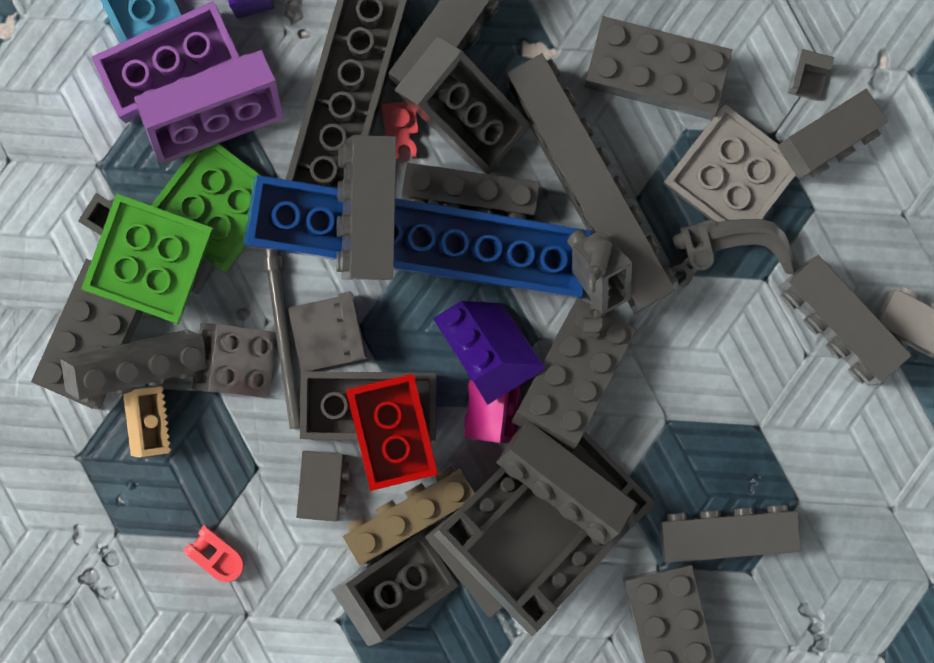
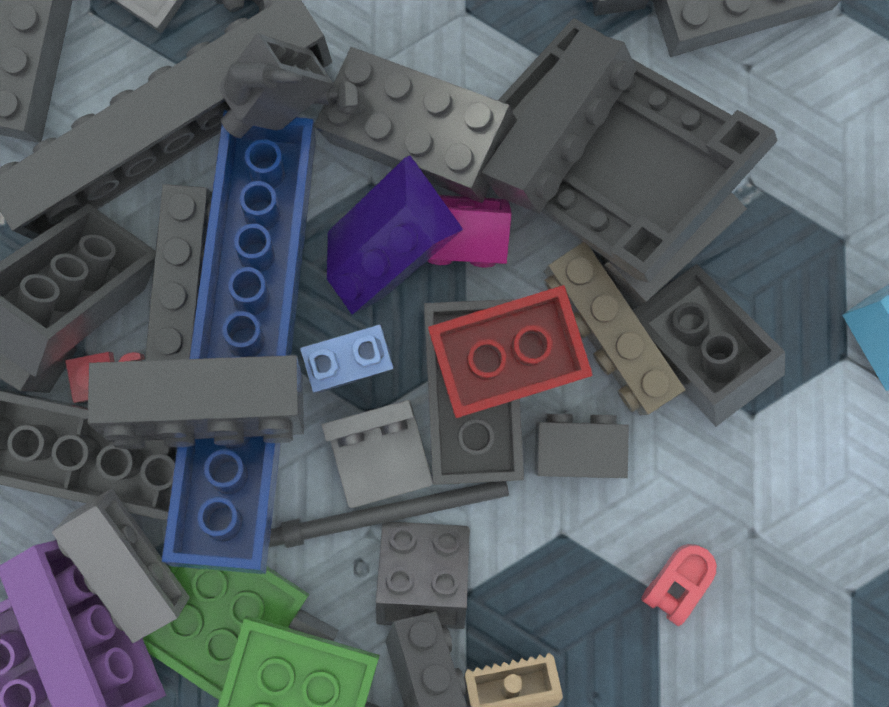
camera: 95 degrees left, 0 degrees up
none -> light grey brick [52,488,190,643]
none -> light blue hips [300,325,394,393]

